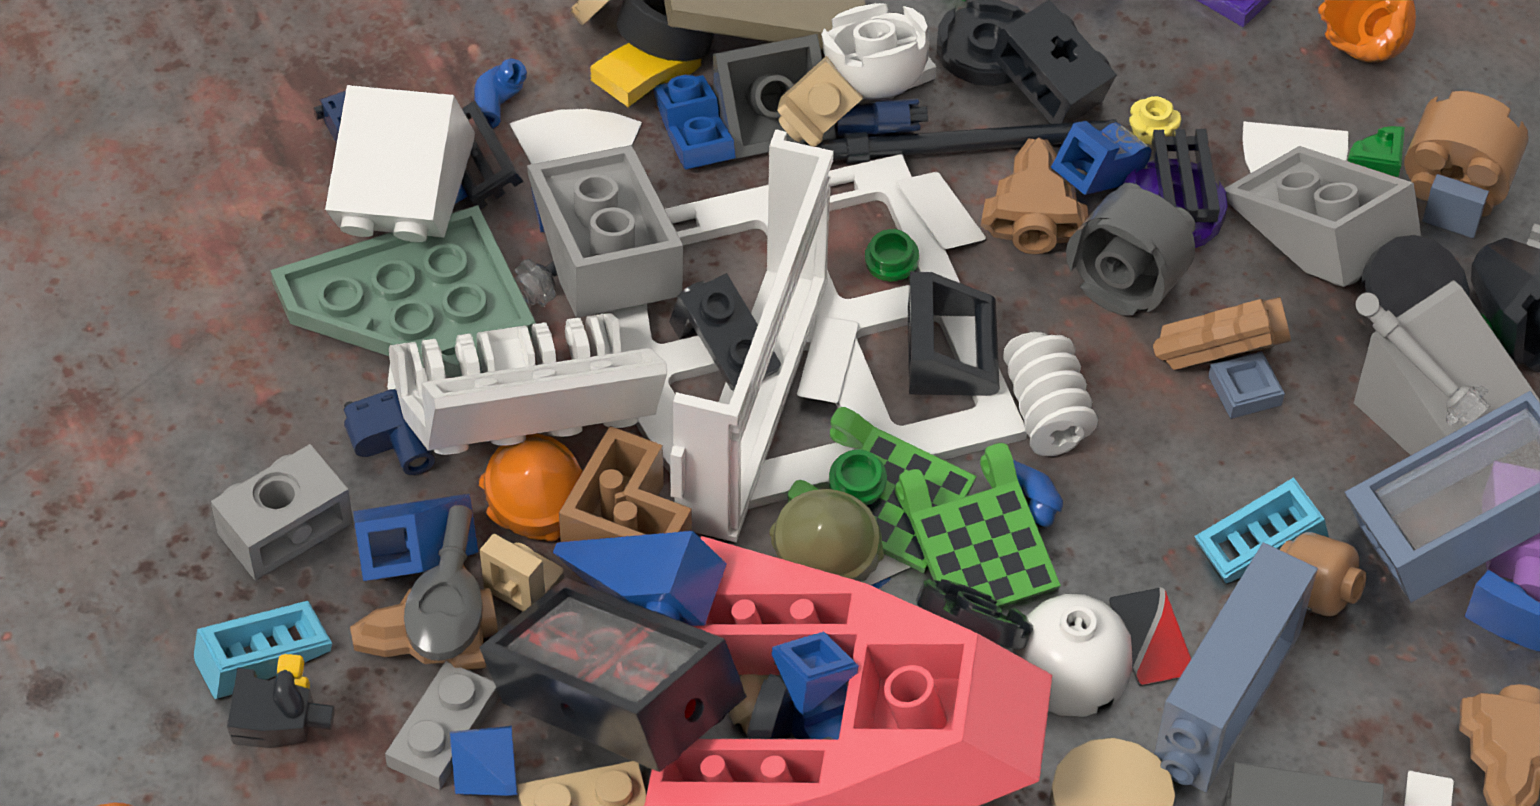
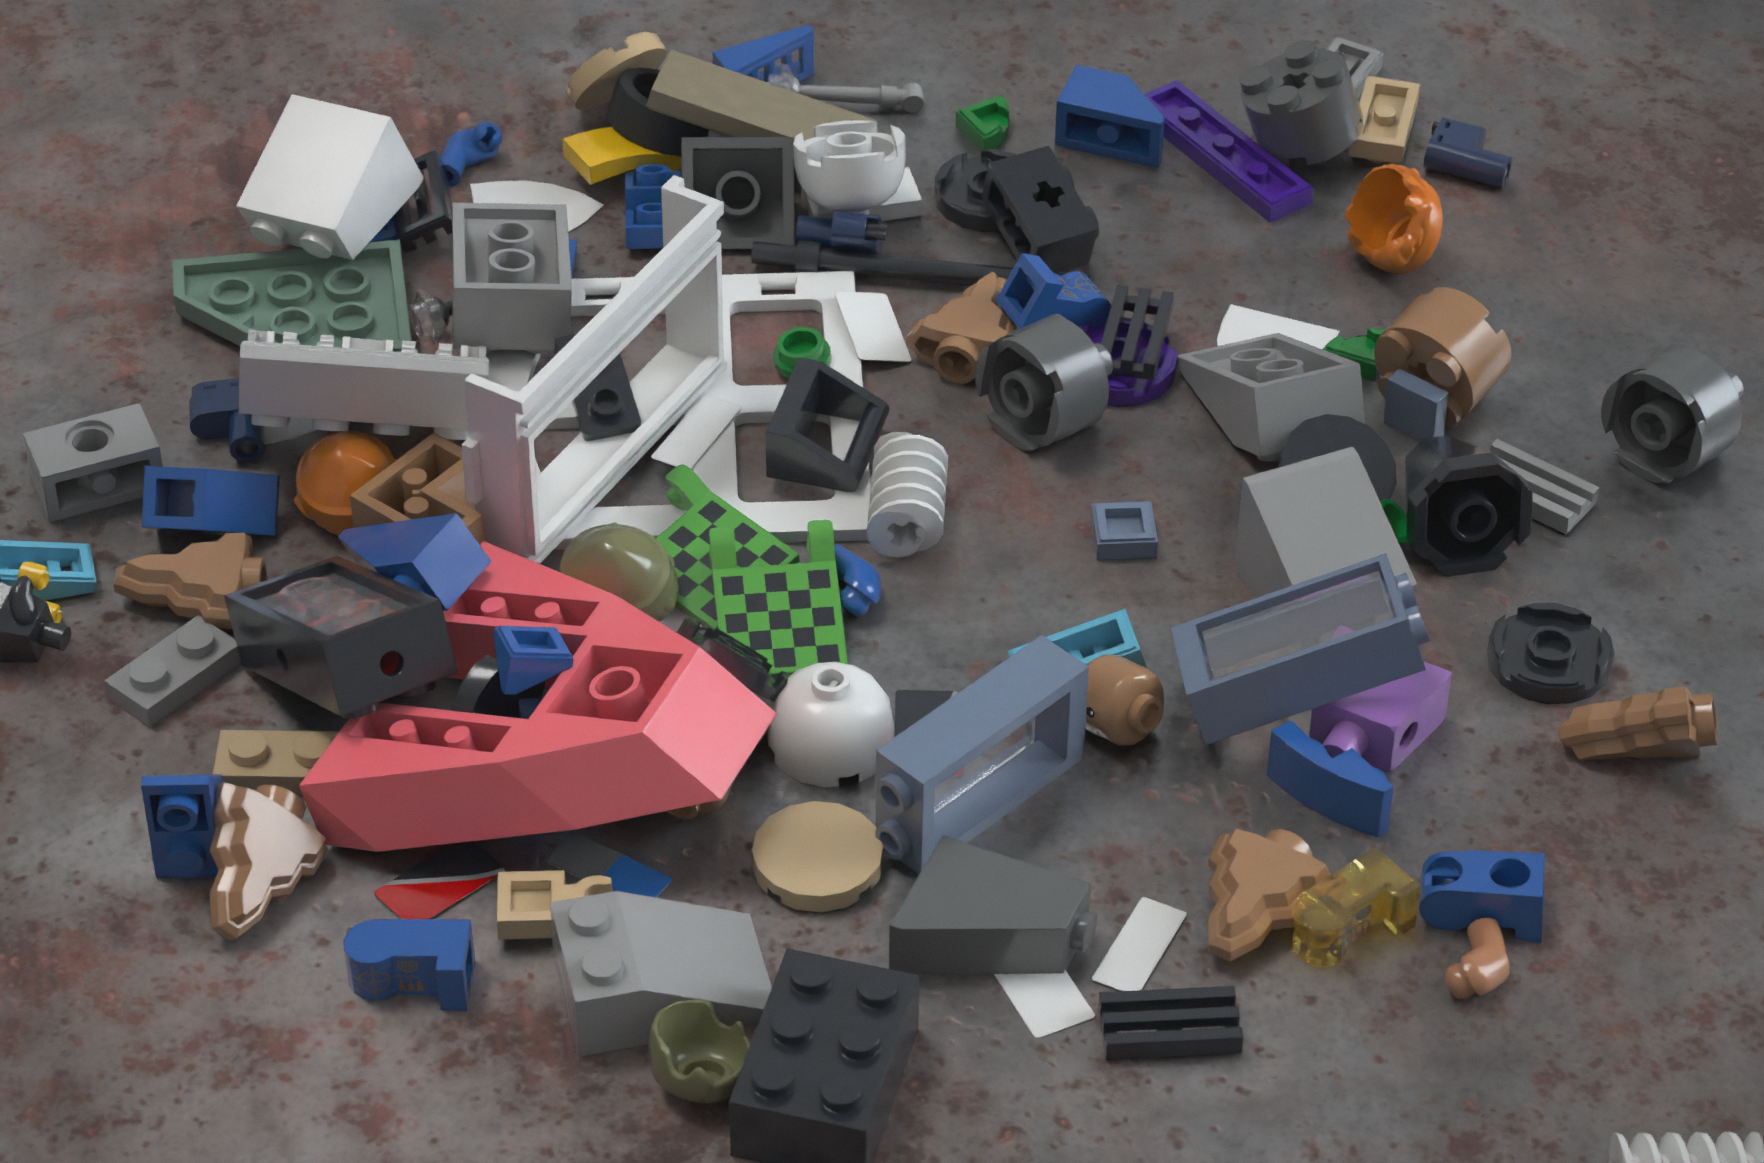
camera: 15 degrees right, 10 degrees down
dark grey piece [404,505,483,661] -> none
blue slope [450,726,517,796] -> none
tan bracket [480,533,564,611] -> none
tan bracket [777,56,863,147] -> none
green plate [829,449,887,505] -> none
light yellow plate [1129,96,1181,145] -> none
medium nougat rock [1153,297,1291,370] -> none
light grey piece [1356,293,1491,427] -> none

